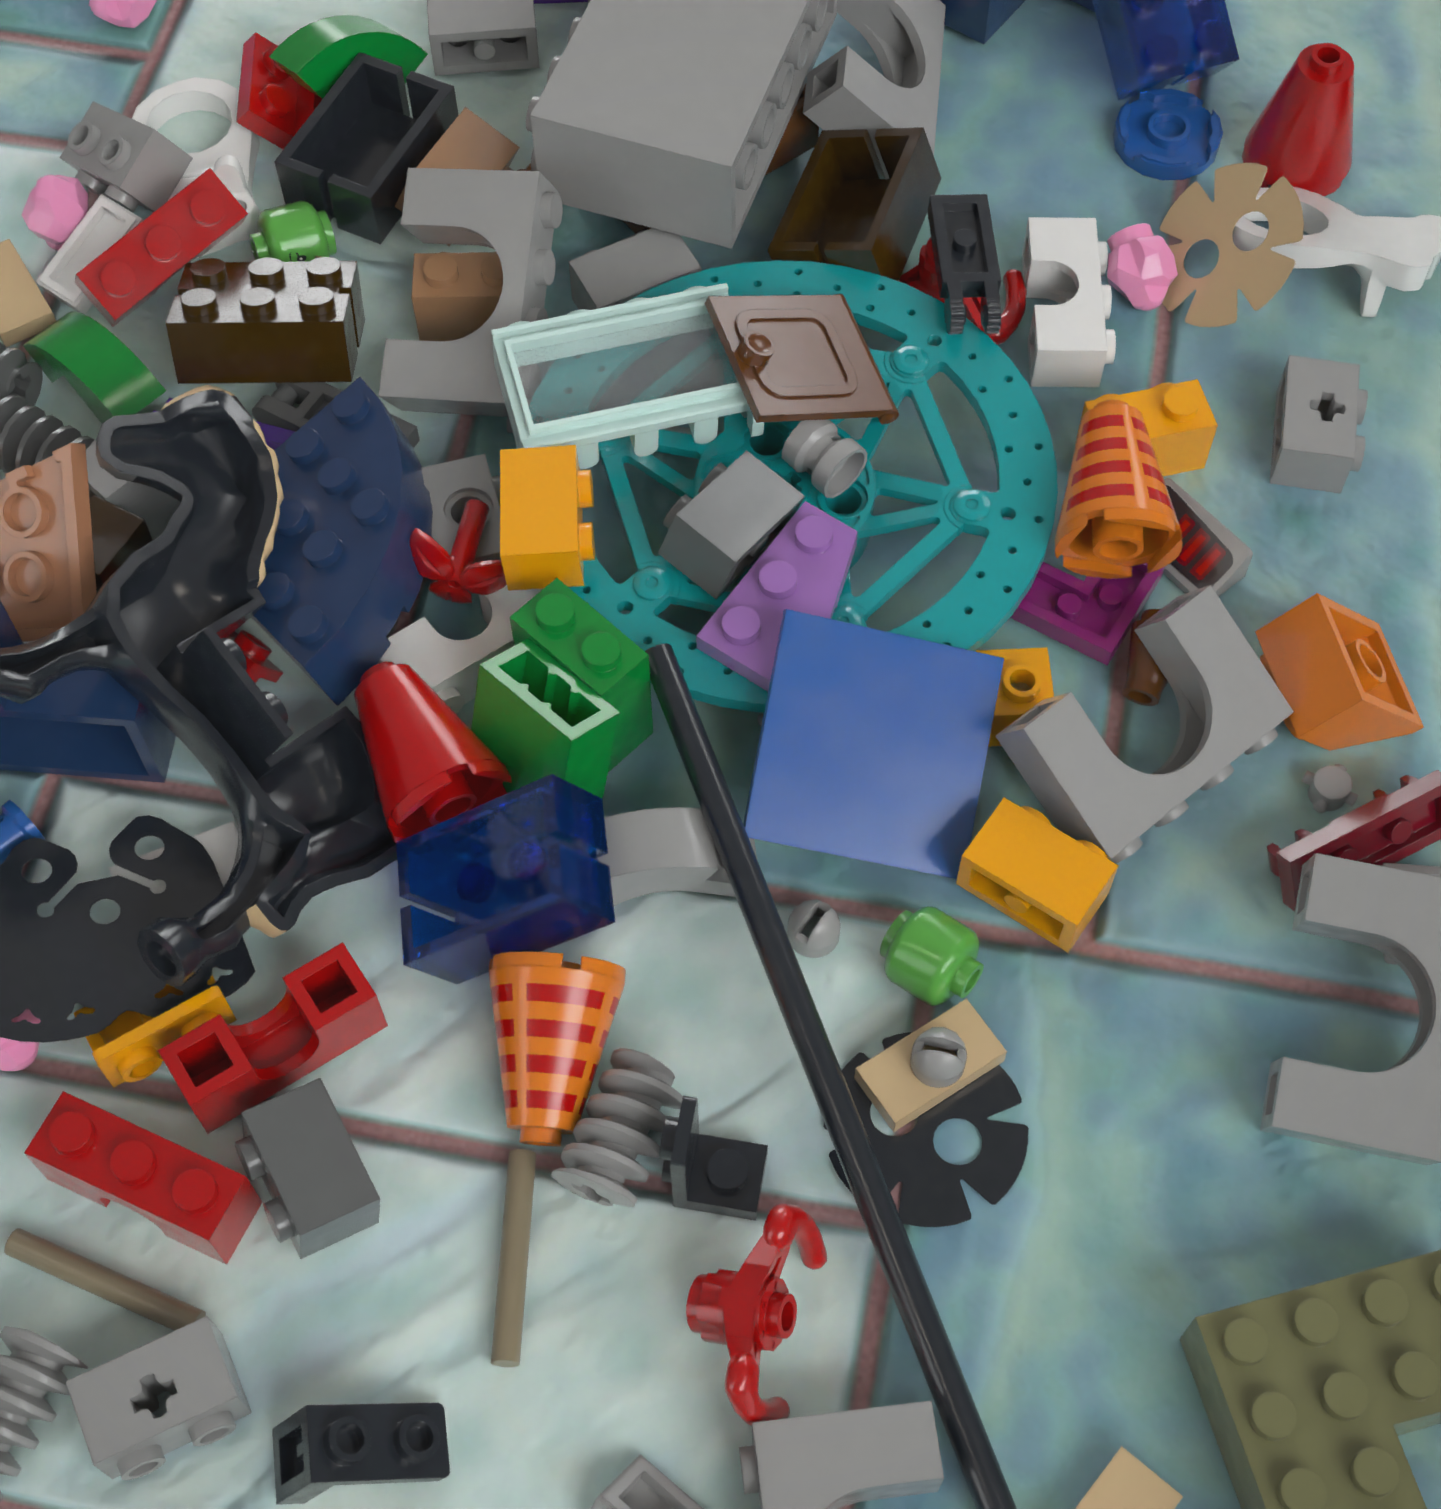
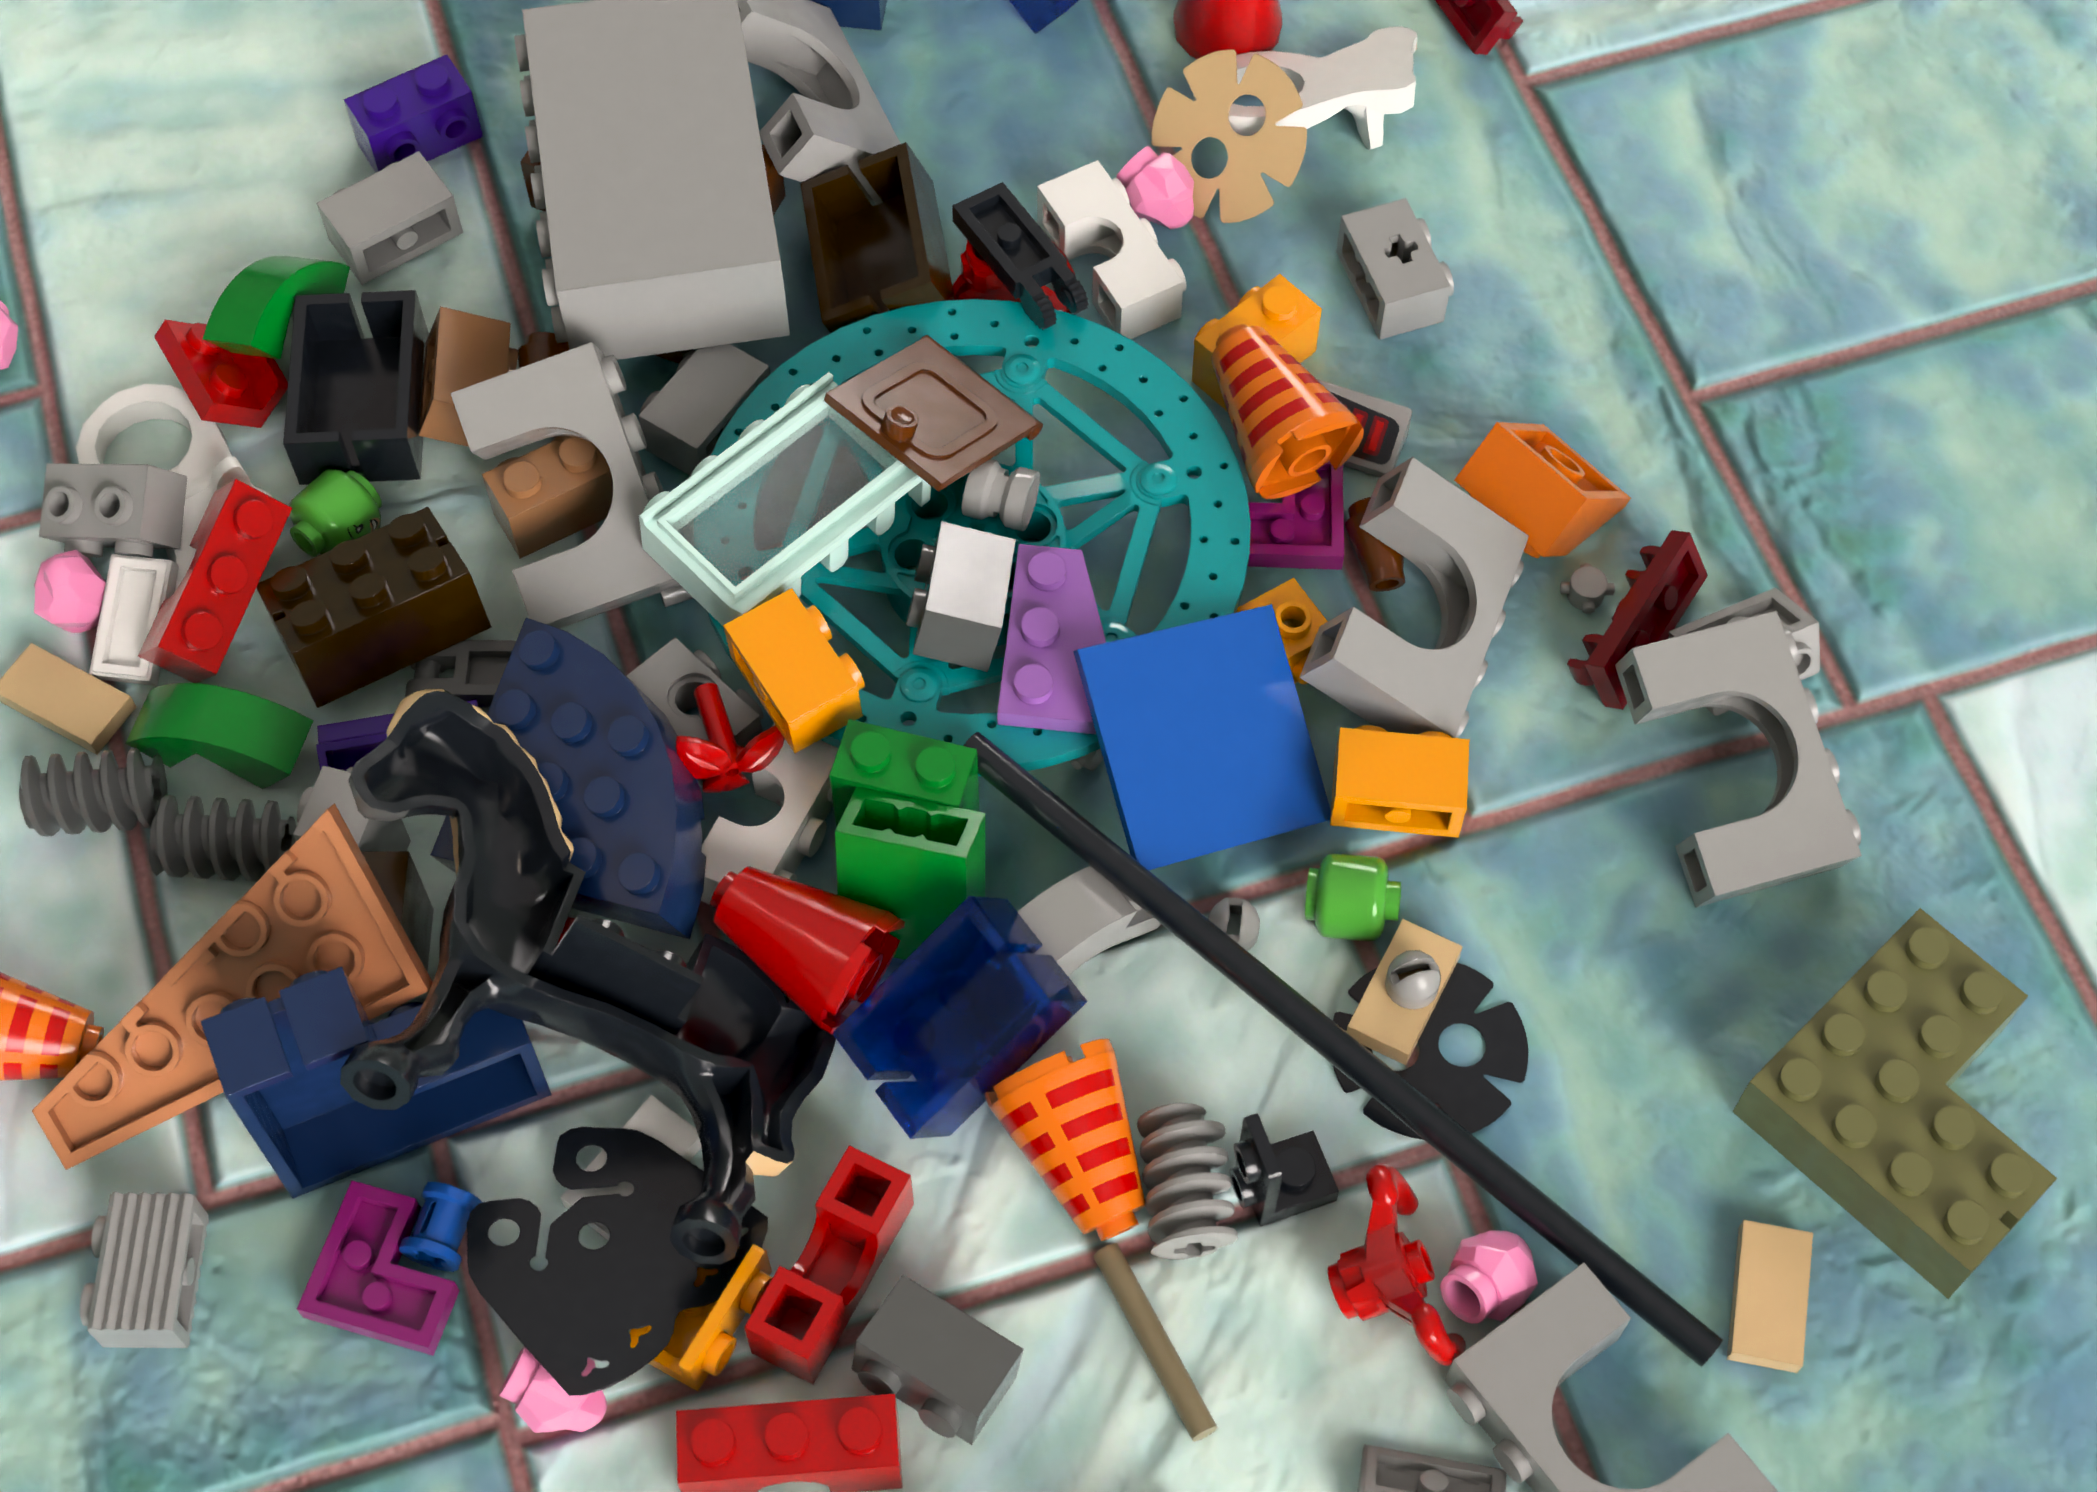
camera: 30 degrees left, 0 degrees up
blue tile [1113,89,1223,181] -> none
none -> bright pink rock [1440,1231,1538,1324]

